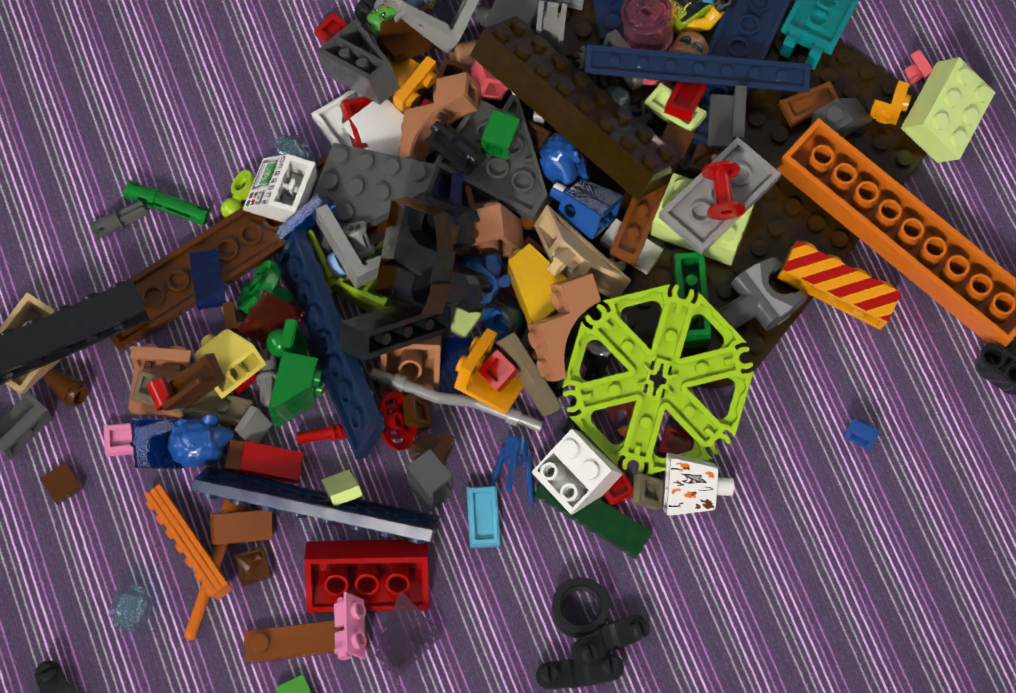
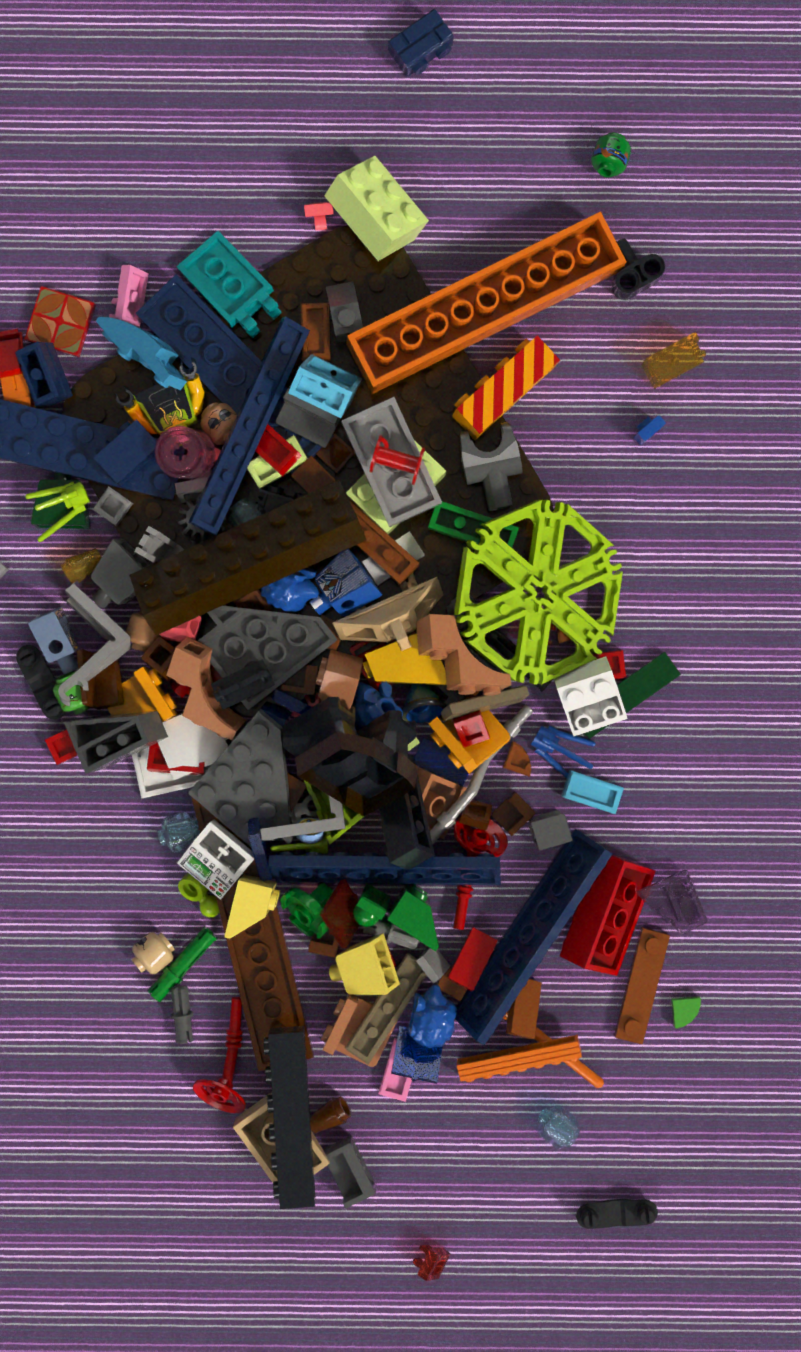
camera: 65 degrees left, 20 degrees up
reddish brown tile [40,463,83,505] -> none
red hinge [146,377,174,411] -> none
reddish brown panel [162,353,226,411] -> none
clear blue tile [189,249,226,310] -> none
reddish brown tile [234,547,272,586] -> none
yellowish green tile [321,470,362,506] -> none
bright pink hinge [334,592,367,660] -> none
light grey bush [342,221,376,259] -> none
green brick [481,110,520,160] -> none
black piece [536,654,624,690] -> none
black tyre [551,577,610,639] -> none
black piece [571,614,650,665] -> none
dark tan tile [632,473,664,511] -> none
dark red tile [657,424,693,457] -> none
white torso [663,453,734,515] -> none
light orange bracket [869,80,911,125] -> none
none -> tan head [131,932,175,974]
none -> red dish [193,997,246,1113]
none -> light yellow slope [225,874,280,939]
none -> medium azure window [288,354,362,418]
none -> dark orange tile [503,741,531,777]
none -> clear yellow hinge [641,332,706,389]

